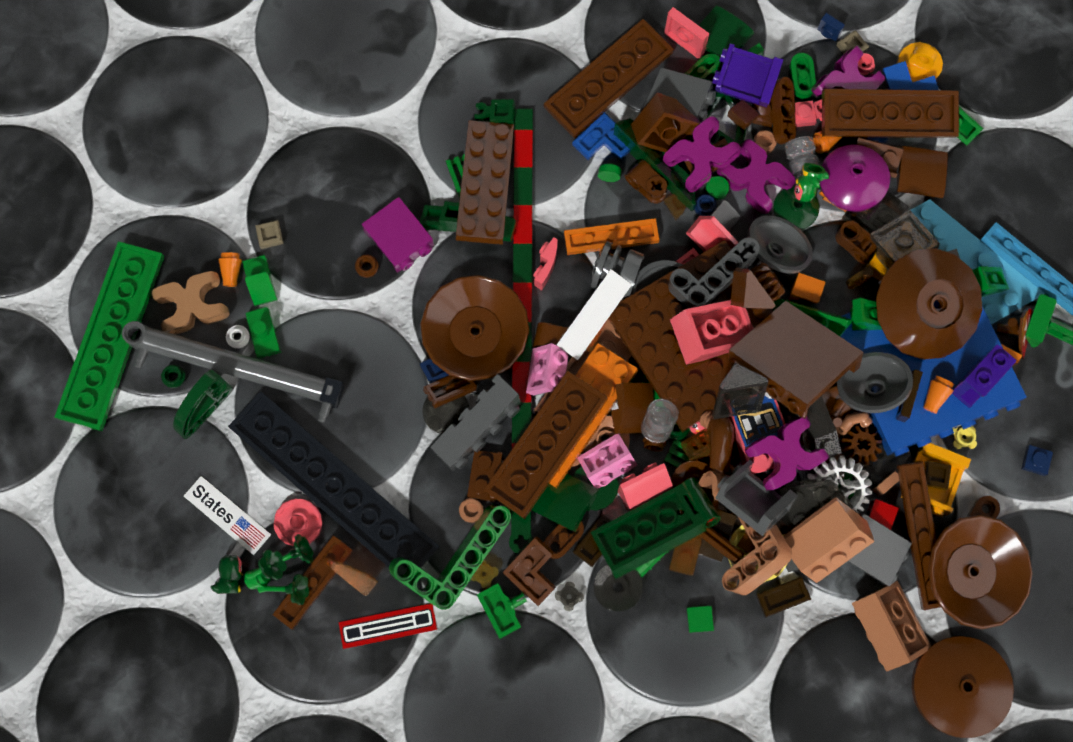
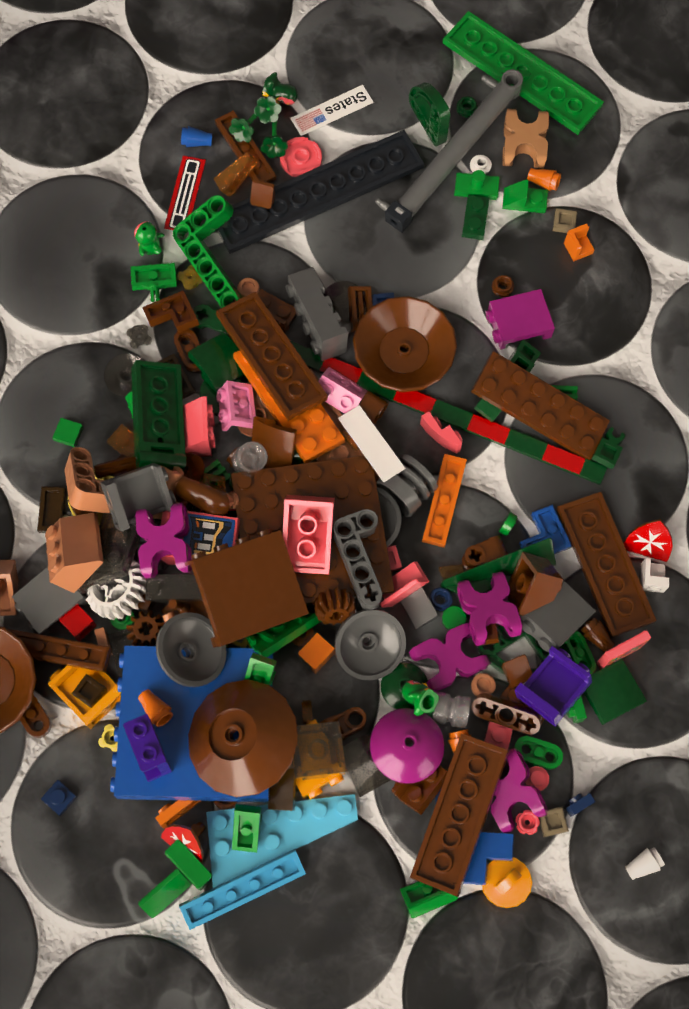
camera: 110 degrees right, 5 degrees down
clear smoke slope [712,363,769,420] -> none
reddish brown slope [731,268,776,309] -> none
dark brown tile [896,369,923,422] -> none
reddish brown slope [897,146,948,198] -> none
none -> green animal [134,221,165,256]
none -> blue cone [181,126,212,148]
none -> reddish brown slope [250,179,275,209]
none -> dark green plate [462,195,489,240]
none -> coral plate [525,766,549,791]
none -> orange panel [564,224,594,262]
none -> reddish brown cone [580,617,615,653]
none -> shield [623,519,673,562]
none -> white panel [640,558,669,593]

